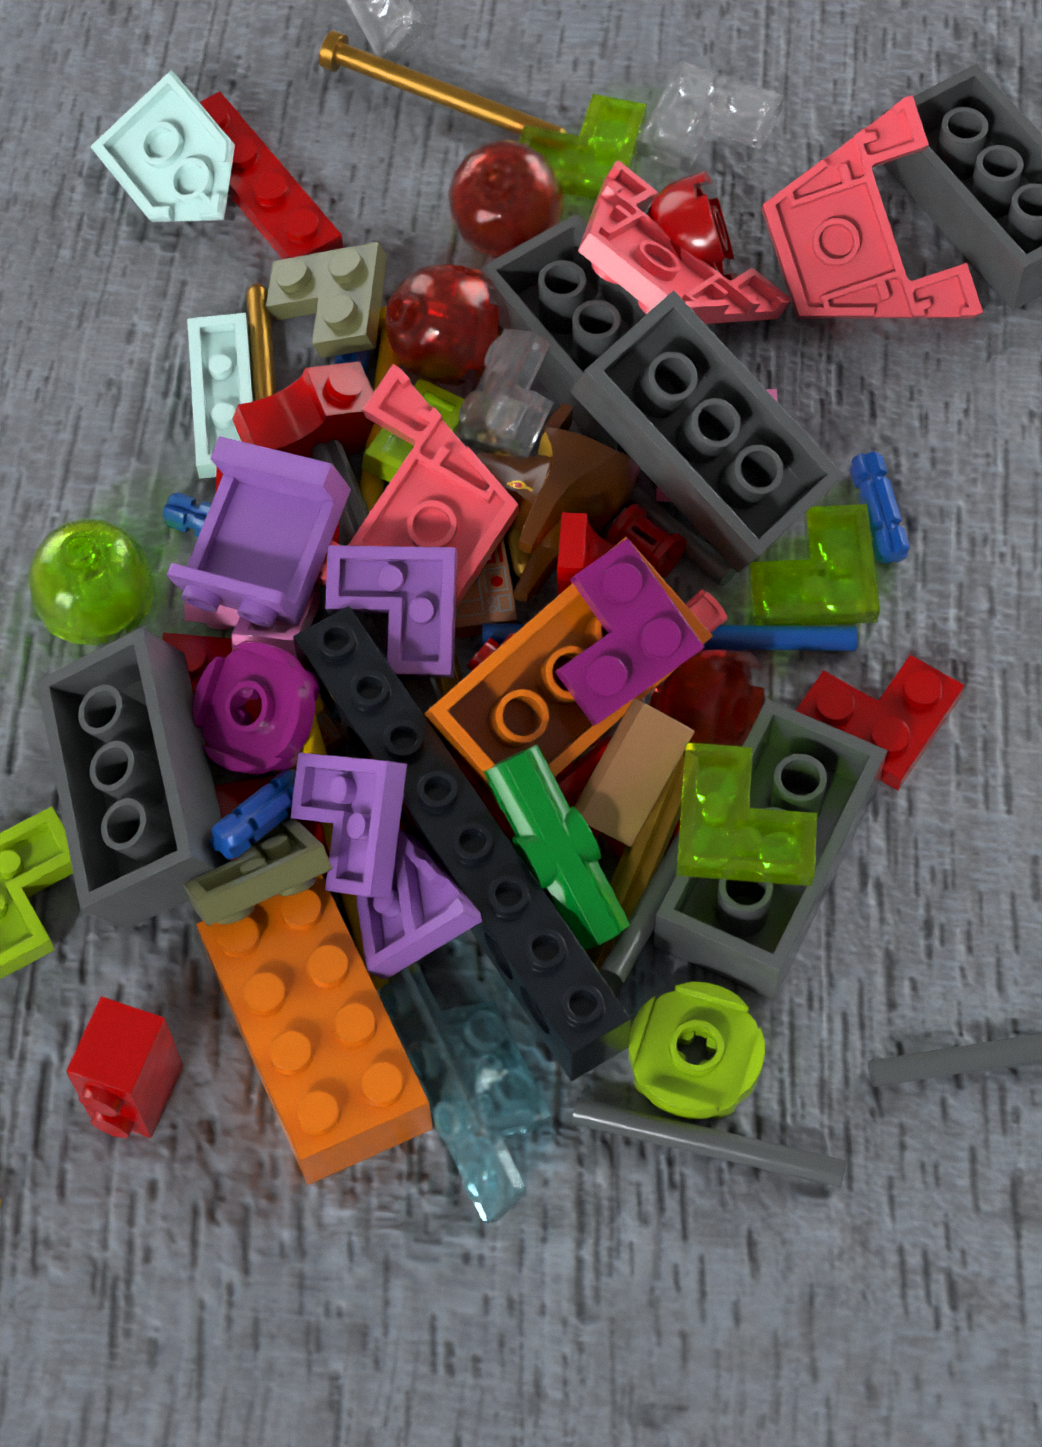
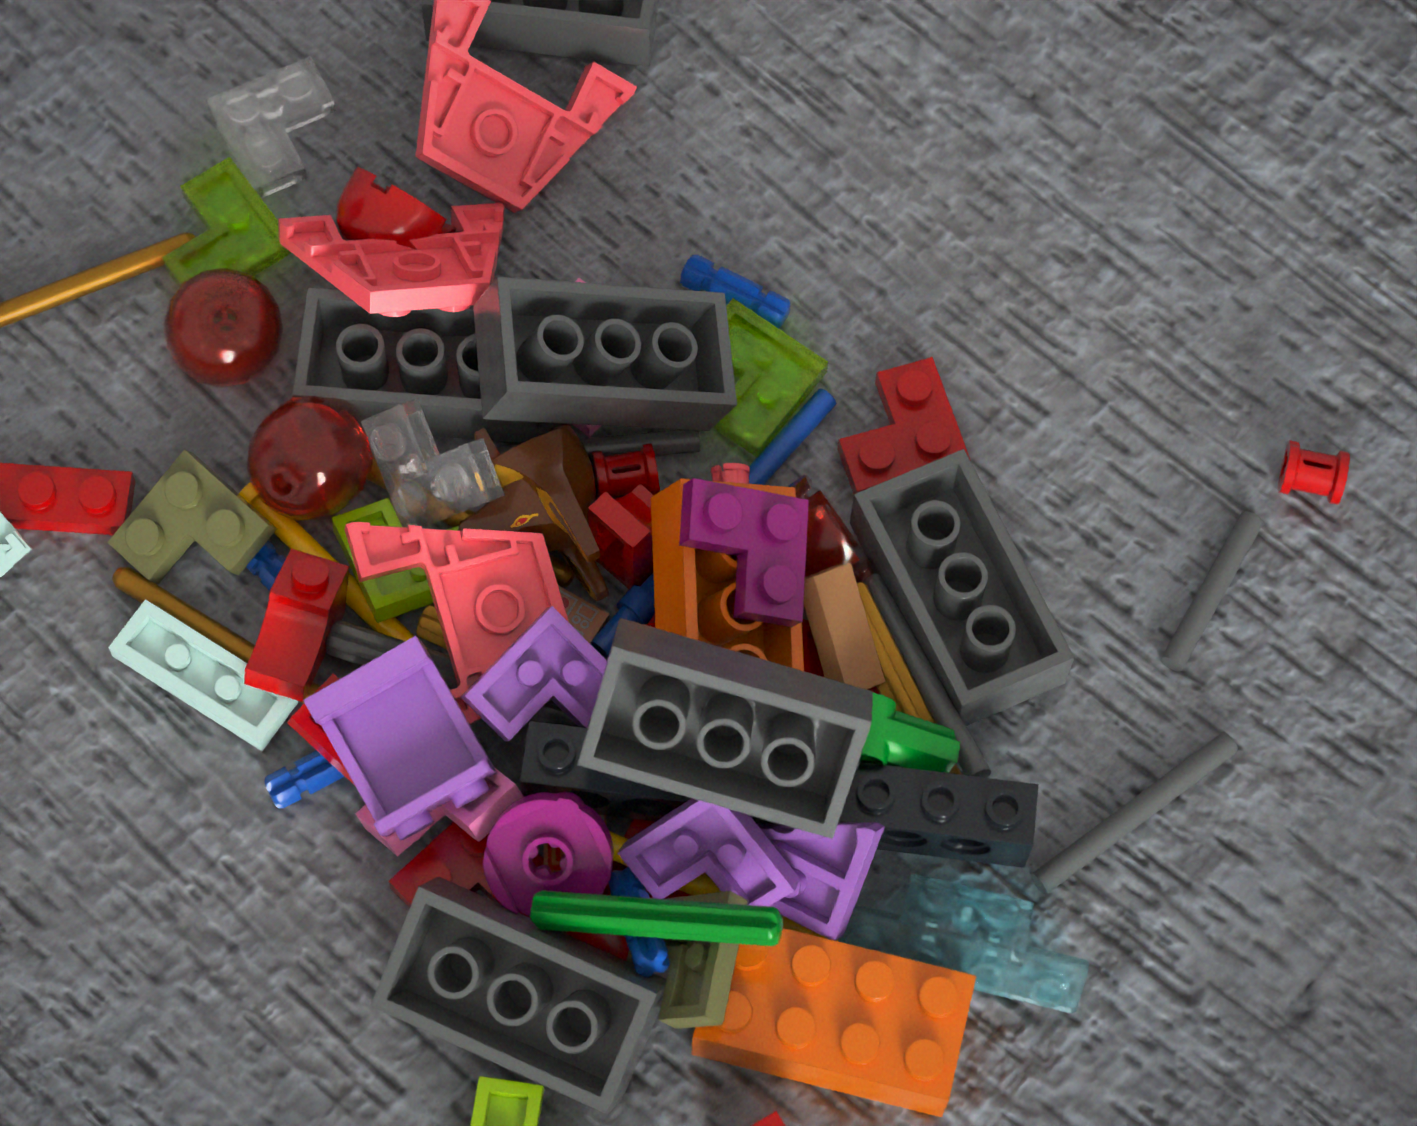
camera: 55 degrees left, 5 degrees up
clear neon green cylinder [28,518,155,645] -> none
lime plate [628,982,765,1119] -> none
clear neon green plate [676,743,817,886] -> none
none -> green axle [530,891,783,946]
none -> dark grey brick [577,618,873,839]

